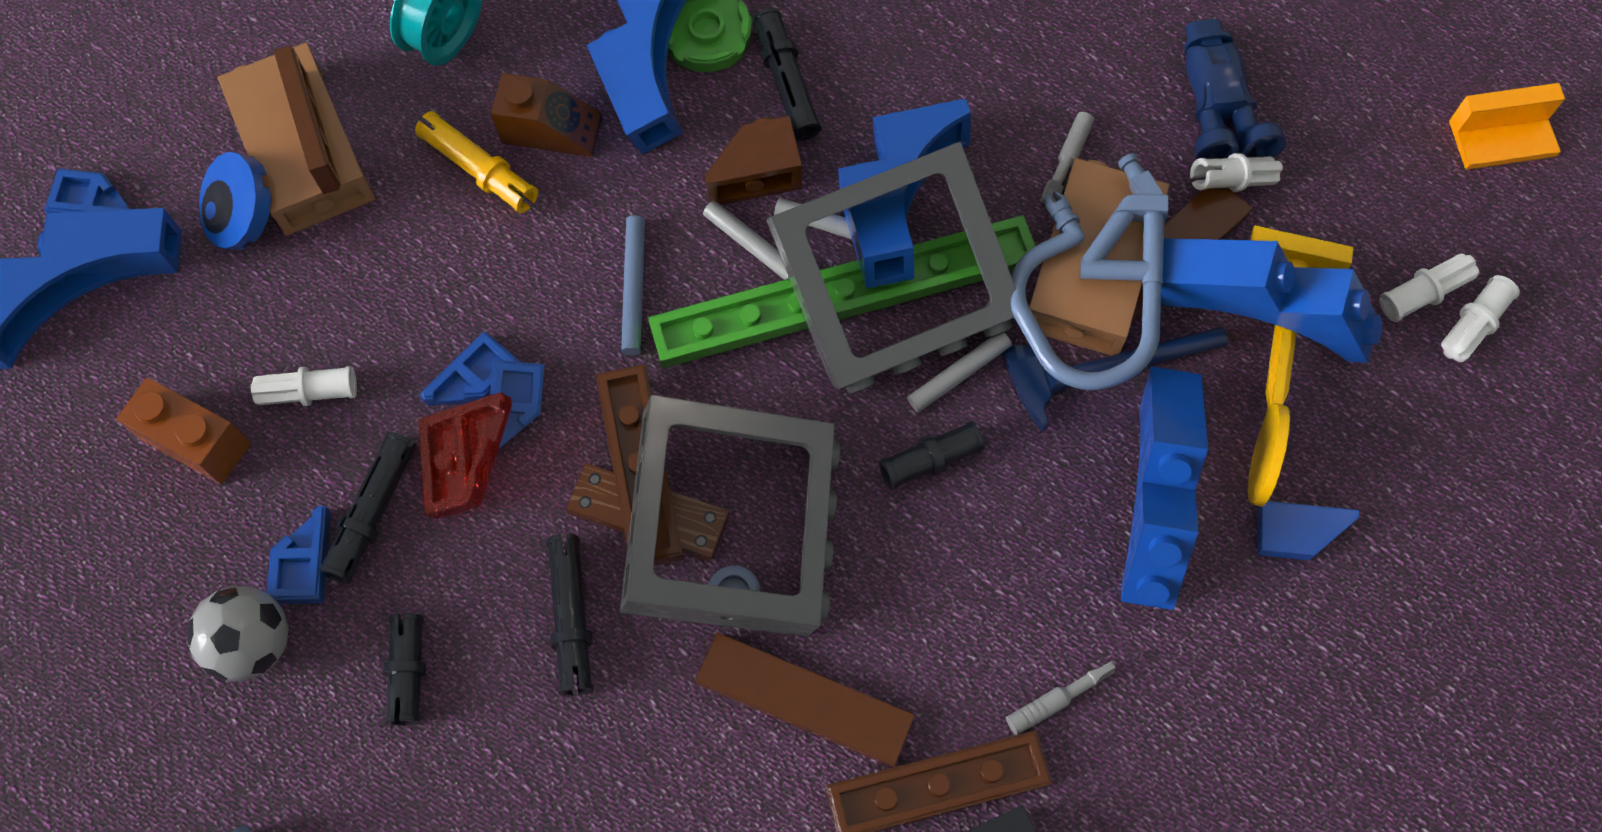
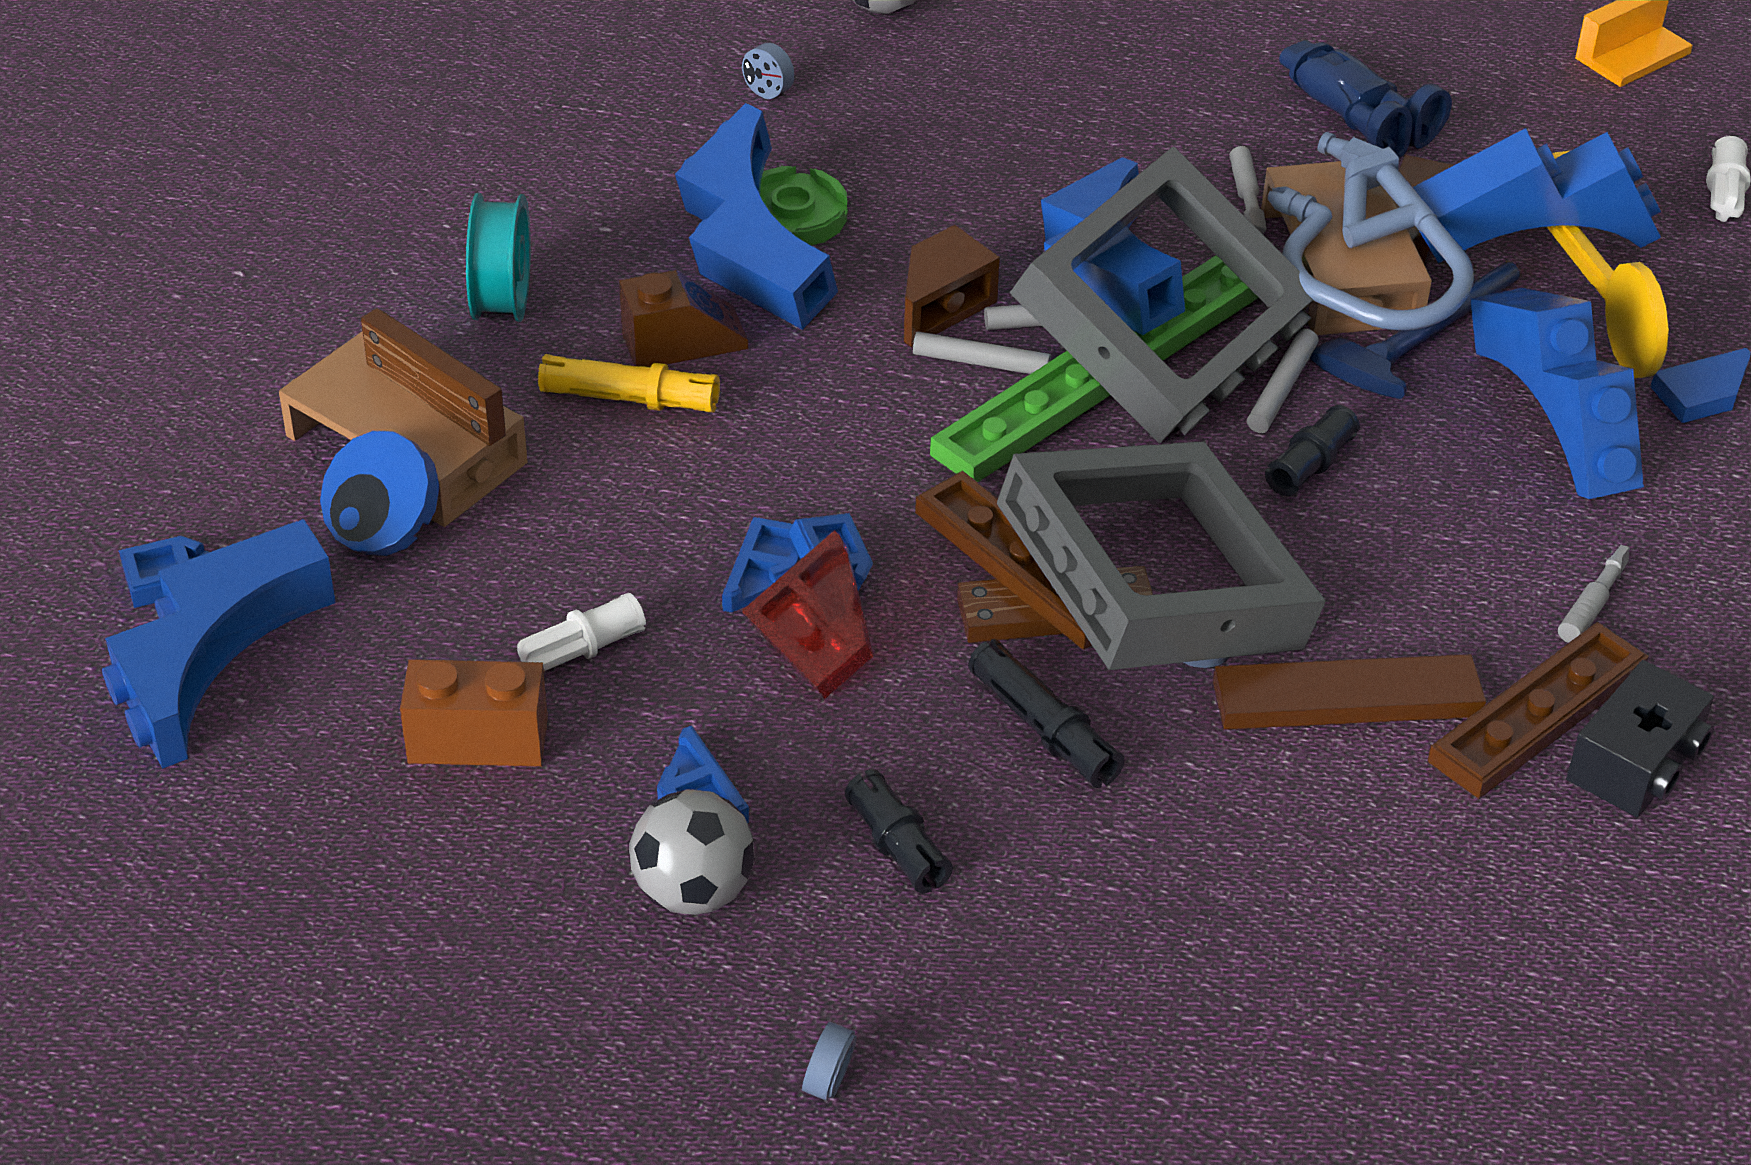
camera: 30 degrees left, 25 degrees down
black pin [318,432,417,585] -> none
sand blue bar [621,215,645,356] -> none
black pin [752,7,822,141] -> none
white axle [1190,153,1283,192] -> none
white axle [1379,254,1479,322] -> none

